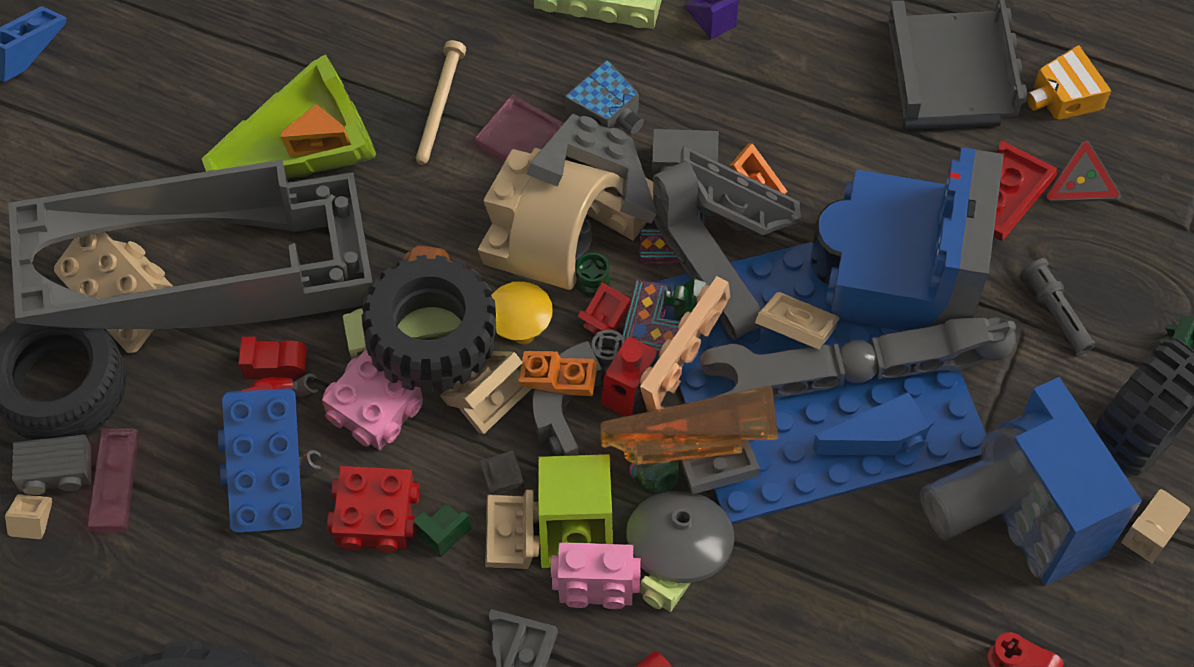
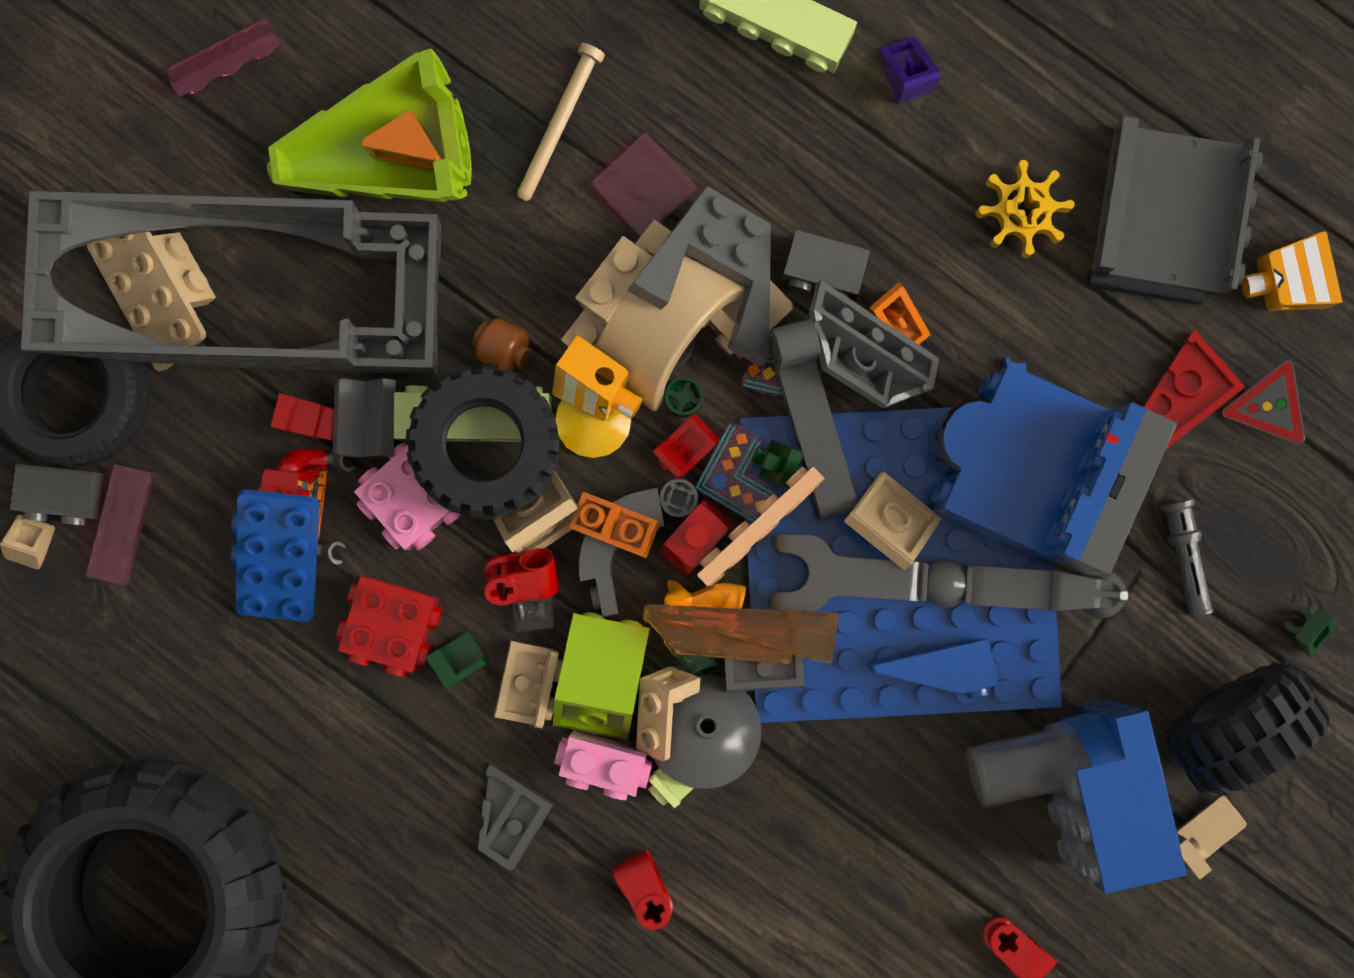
camera: 10 degrees right, 25 degrees up
torso [565,60,644,135] -> none
none -> clear pink plate [167,17,281,97]
none -> dark grey panel [333,378,396,460]
none -> red piece [484,548,560,605]
none -> light orange torso [552,335,643,421]
none -> tan bracket [636,666,700,762]
none -> yellow gear [975,160,1075,258]

